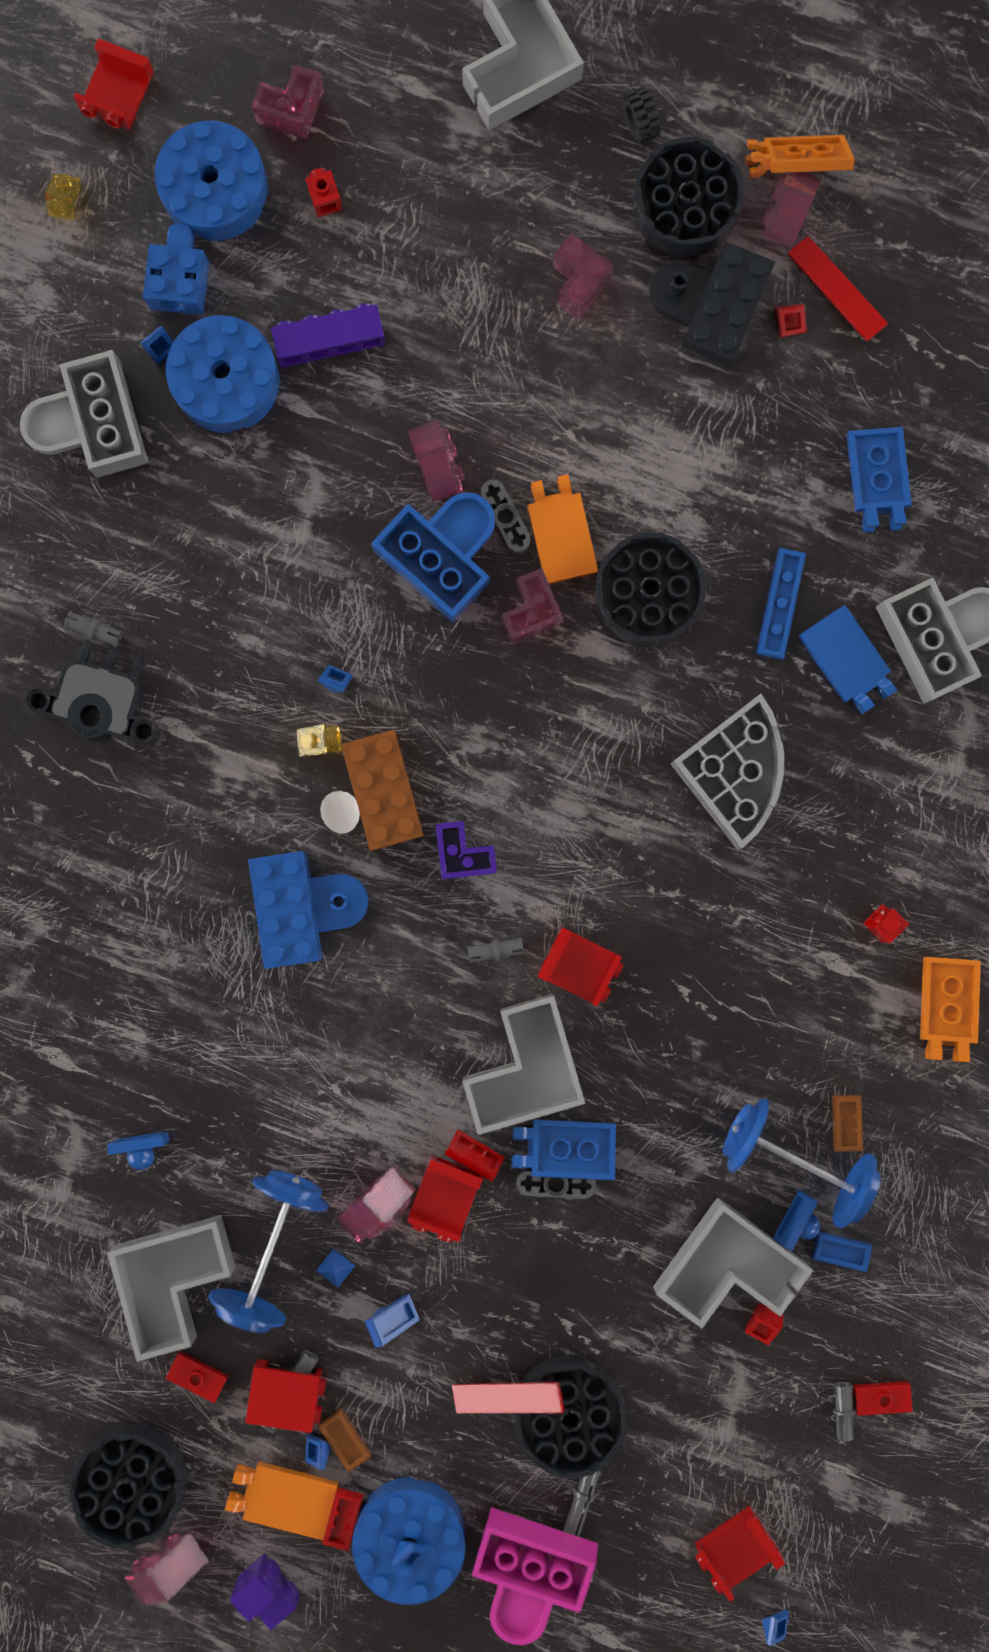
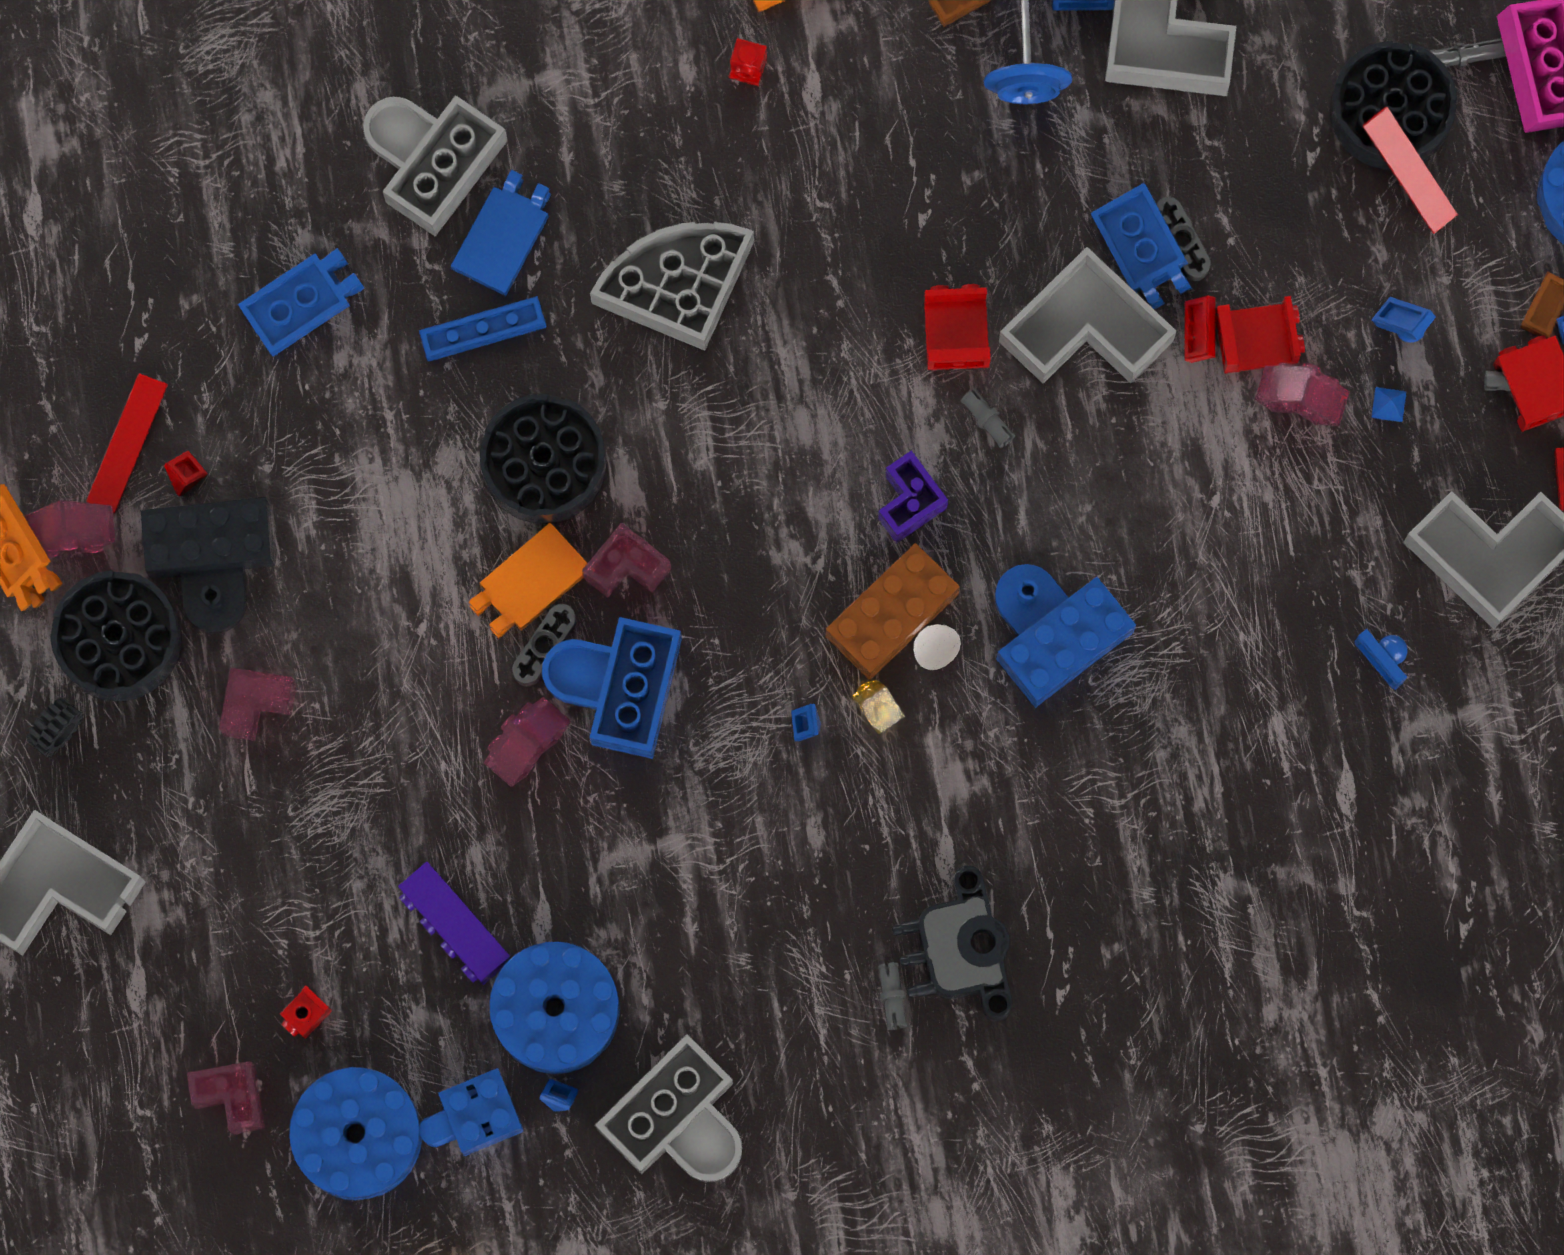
camera: 115 degrees left, 10 degrees down
blue axle [208,1170,329,1333] -> none

